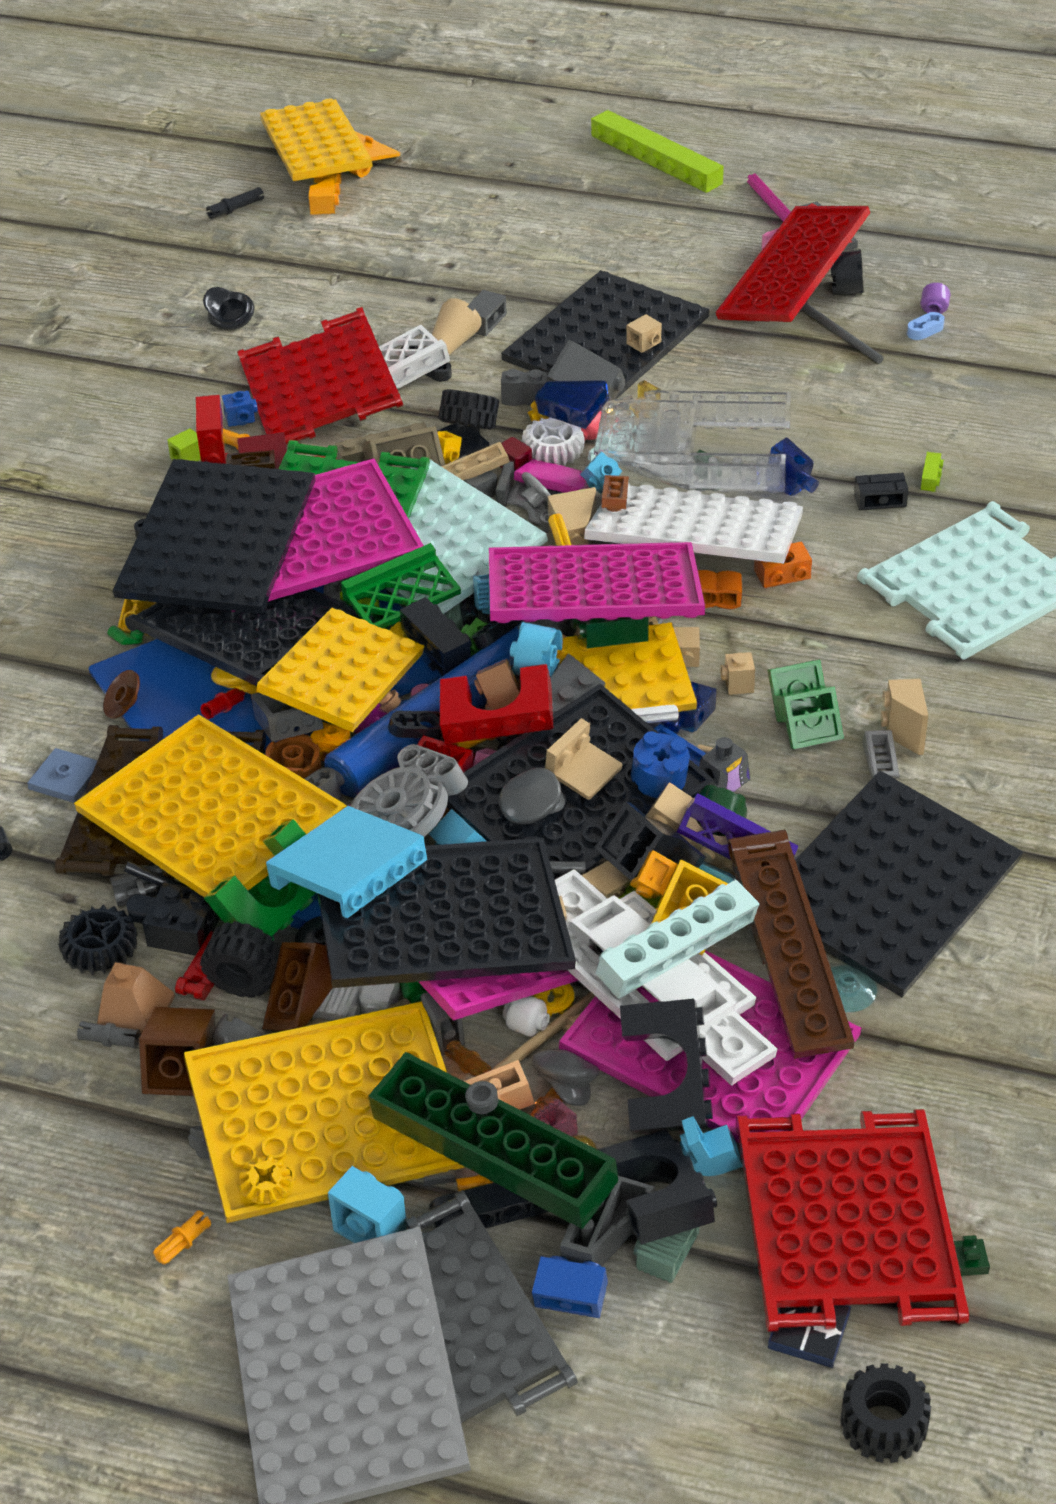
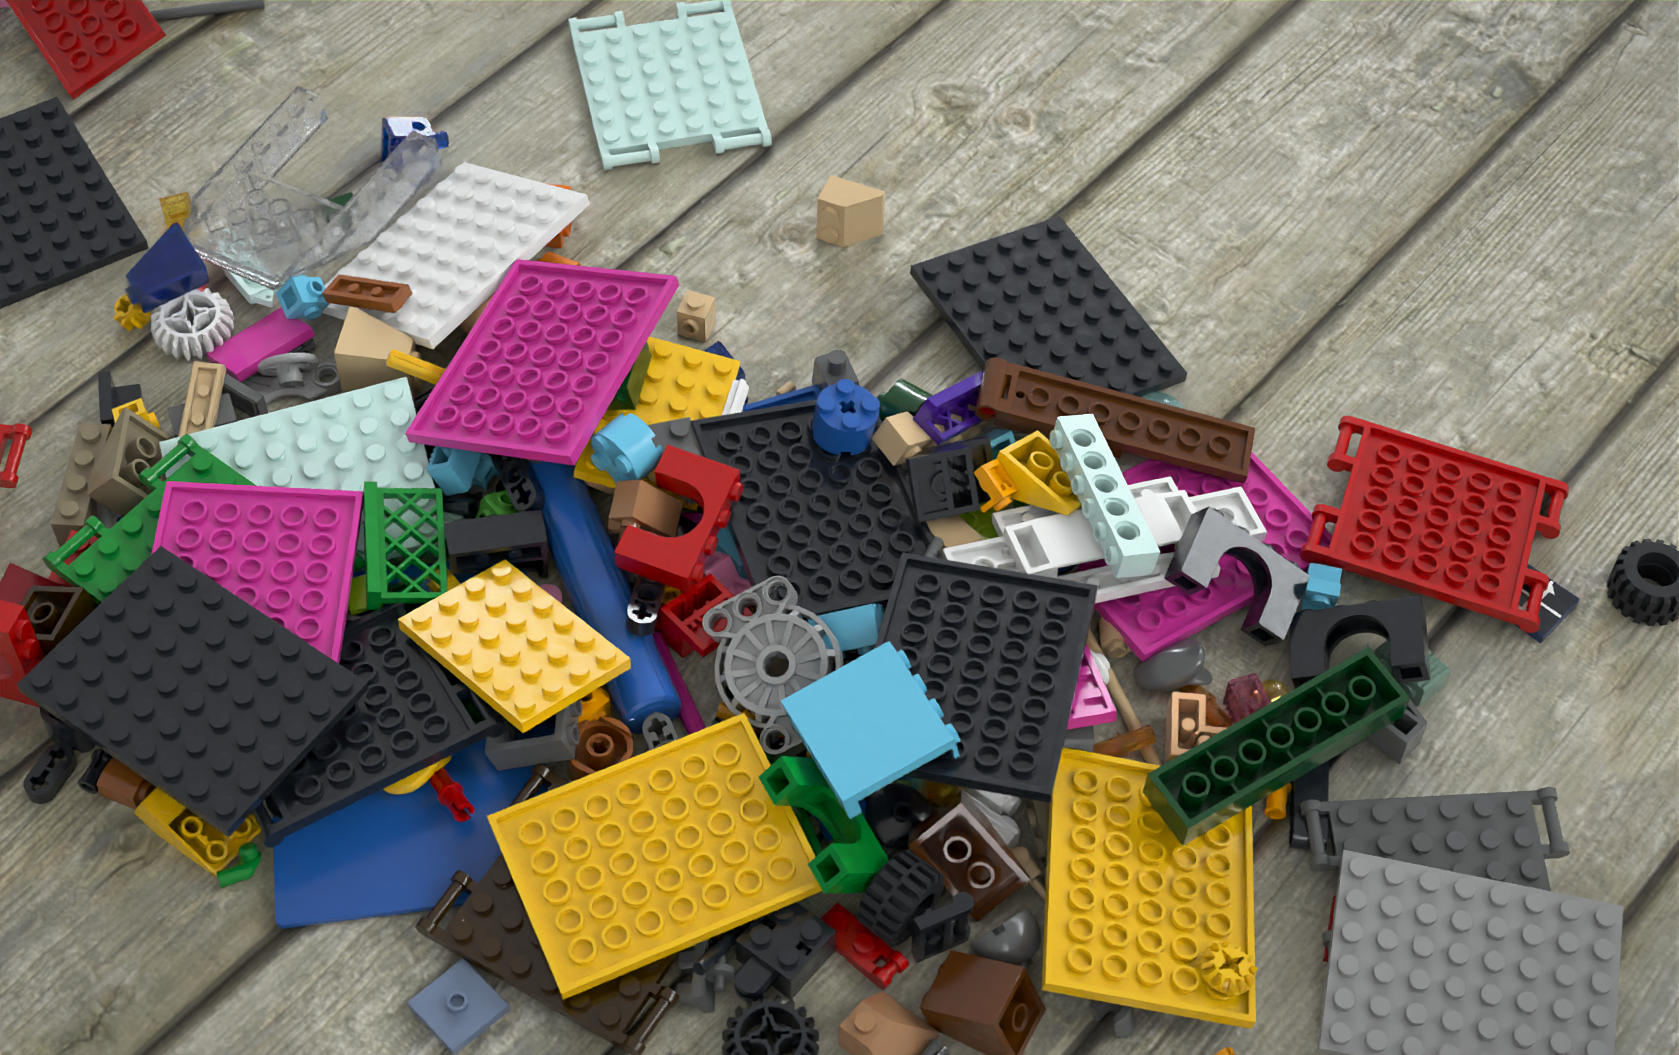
camera: 70 degrees left, 10 degrees up
reddish brown dish [103,670,140,719] -> none
medium azure brick [328,1166,407,1243] -> none
black tyre [438,389,500,430] -> none
dark grey tile [465,1081,499,1114] -> none
dark grey piece [498,768,565,825] -> none
dark red panel [499,437,532,472] -> none
dark grey brick [501,369,548,406] -> none
blue brick [532,1256,608,1318] -> none
tan bracket [545,718,622,800] -> none
dark grey slope [547,340,626,417] -> none
tan brick [626,315,661,353] -> none
bracket [767,659,844,749] -> none
black brick [854,473,908,510] -> none
light grey slope [862,730,900,779] -> none
lime piece [920,452,944,492] -> none
dark green tile [954,1235,990,1276] -> none
none -> black plate [911,892,974,963]

